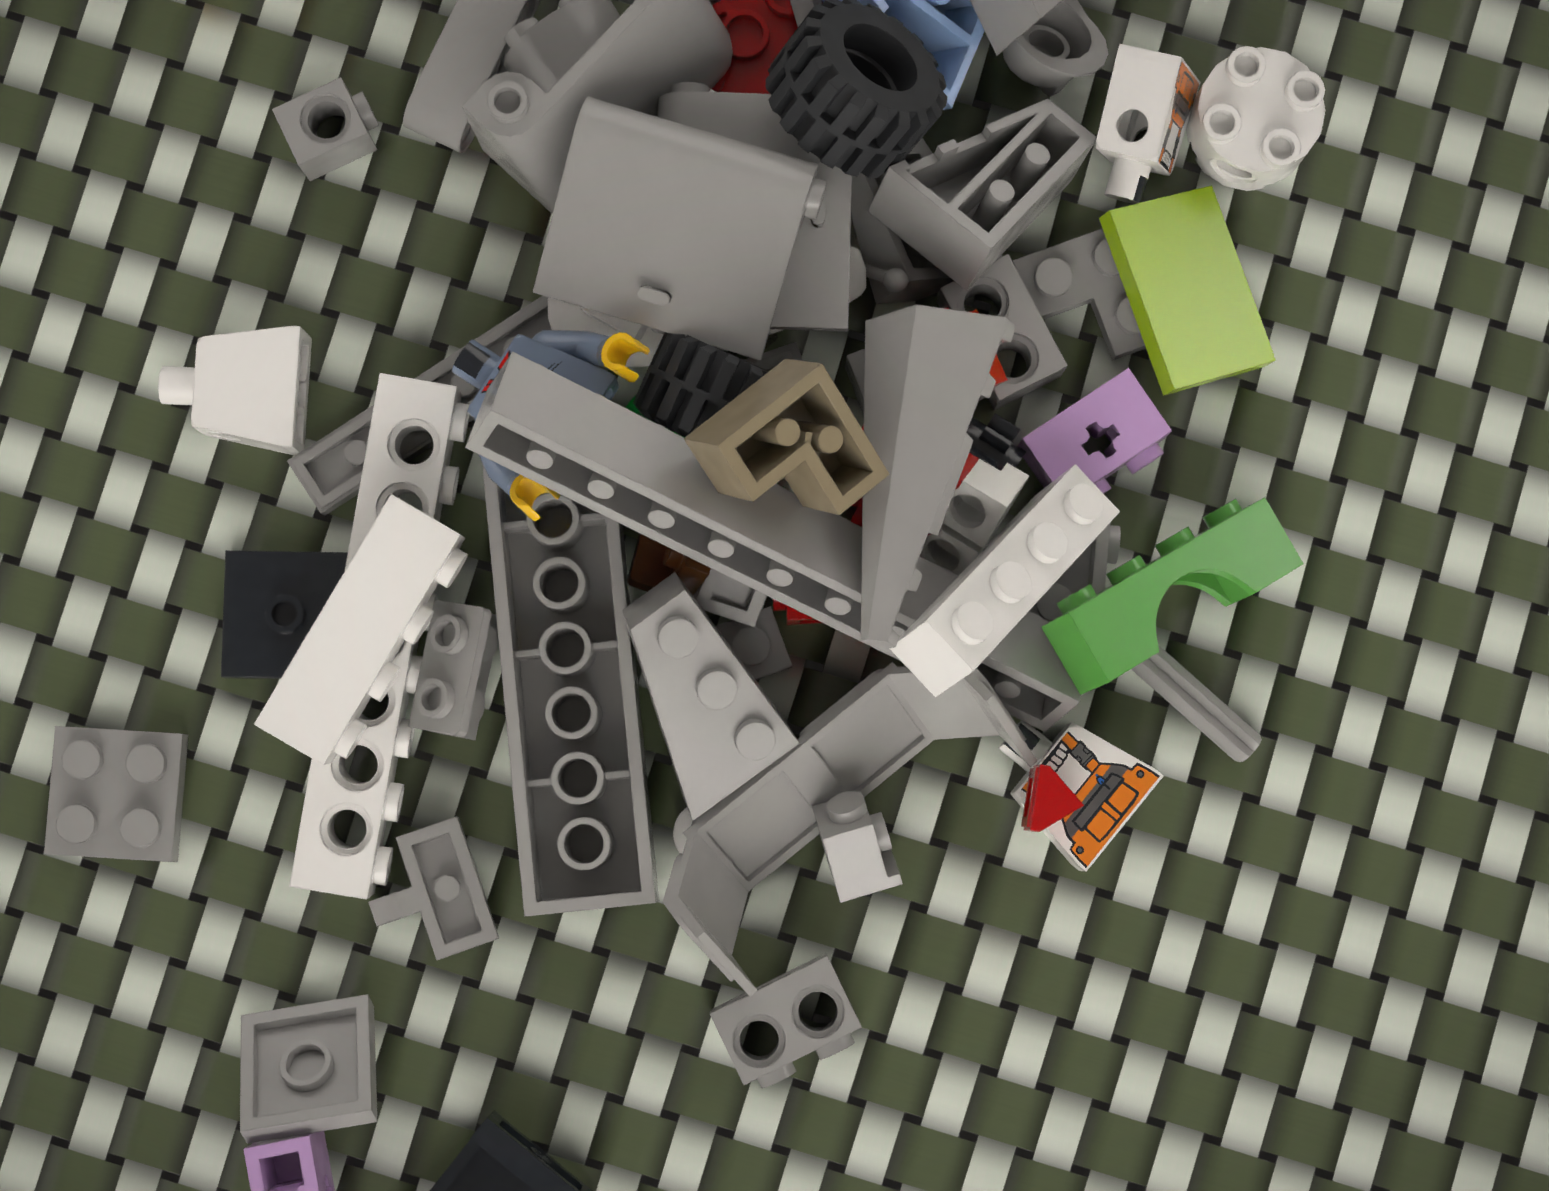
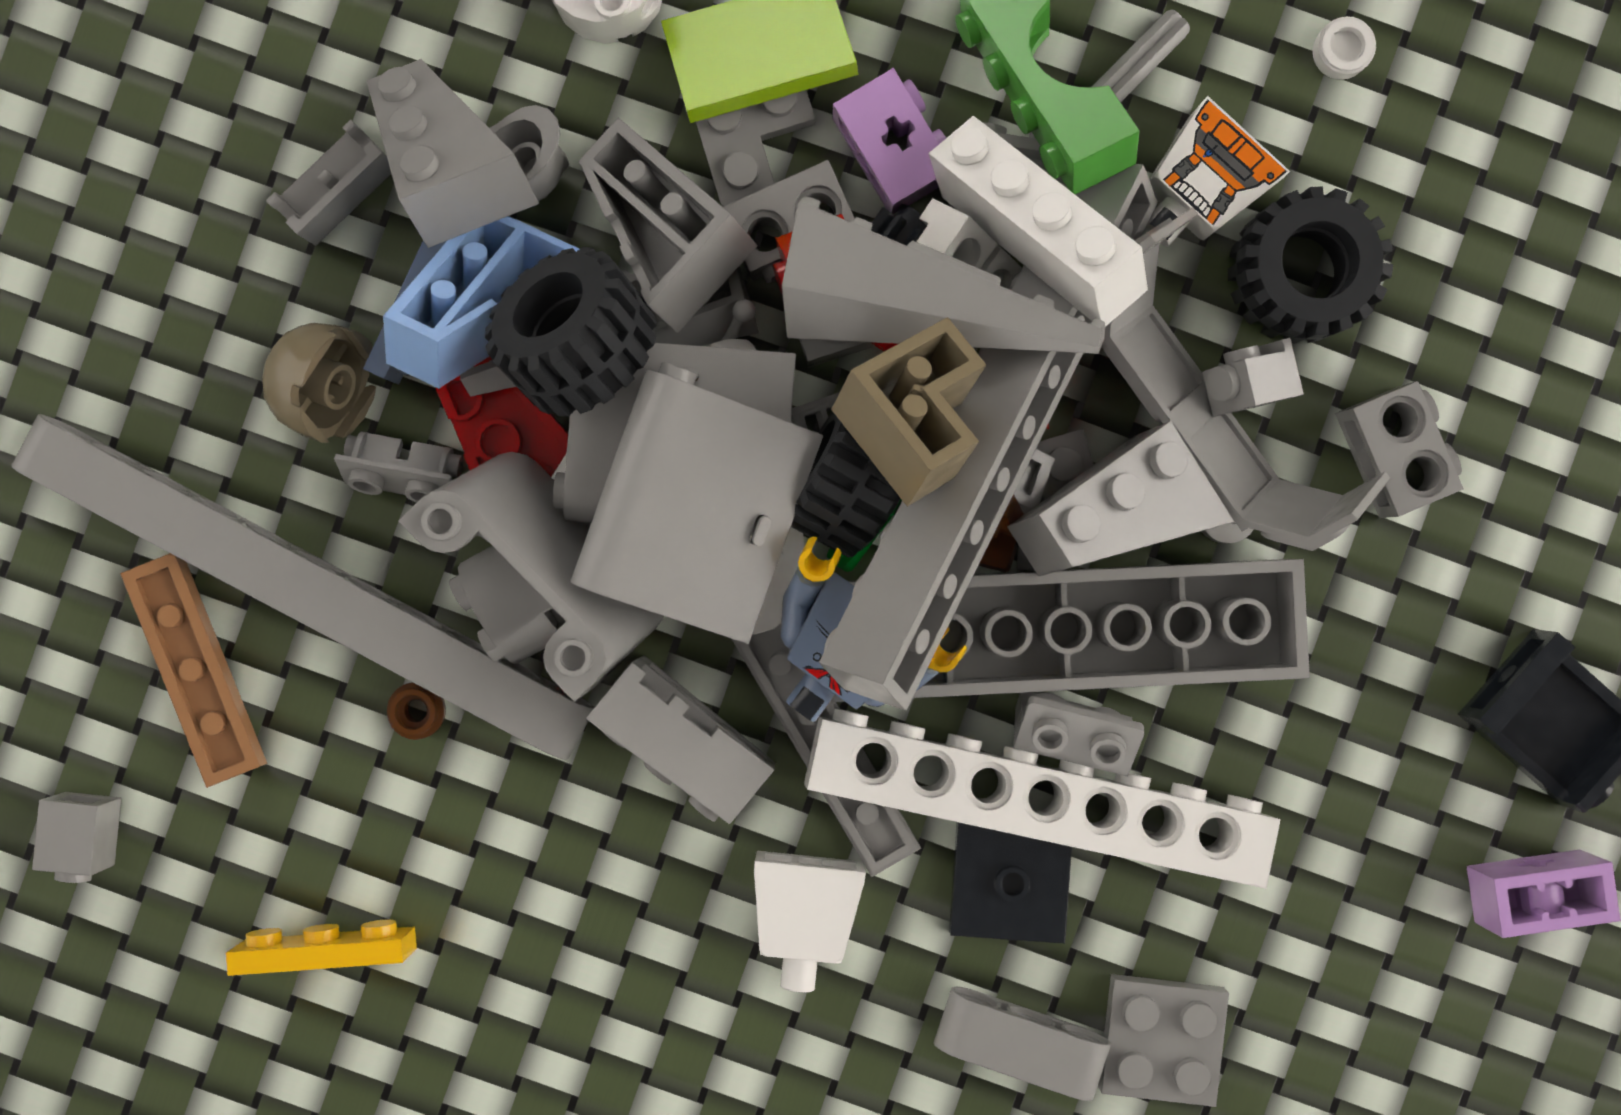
camera: 85 degrees left, 5 degrees up
light grey plate [240,994,377,1144] -> none
white brick [254,494,468,765] -> none
light grey brick [272,77,379,181] -> none
light grey plate [368,816,499,960] -> none
red slope [1021,764,1084,832] -> none
white torso [1096,44,1201,204] -> none
none -> light grey wedge [586,655,776,824]
none -> light grey beam [934,986,1111,1101]
none -> black tyre [1227,186,1393,344]
none -> white tile [1313,16,1376,80]

